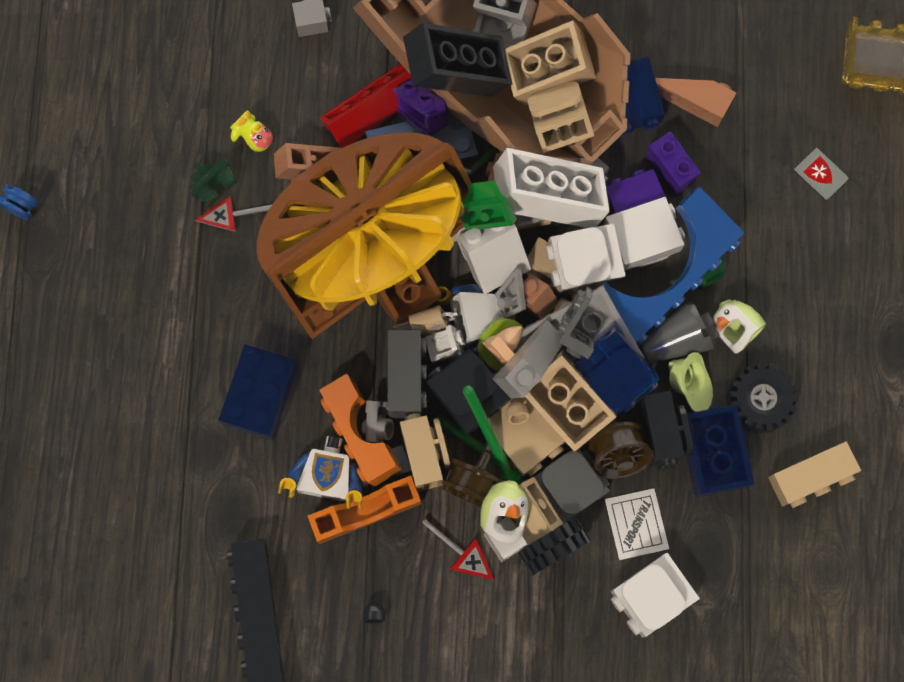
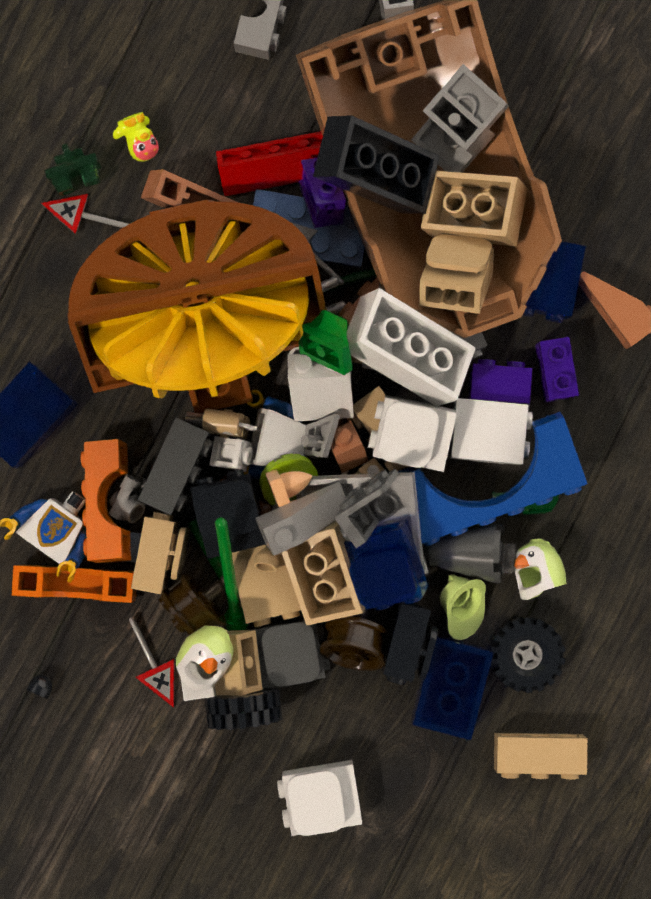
camera: 25 degrees right, 10 degrees up
white sticker [605,488,669,560] -> none

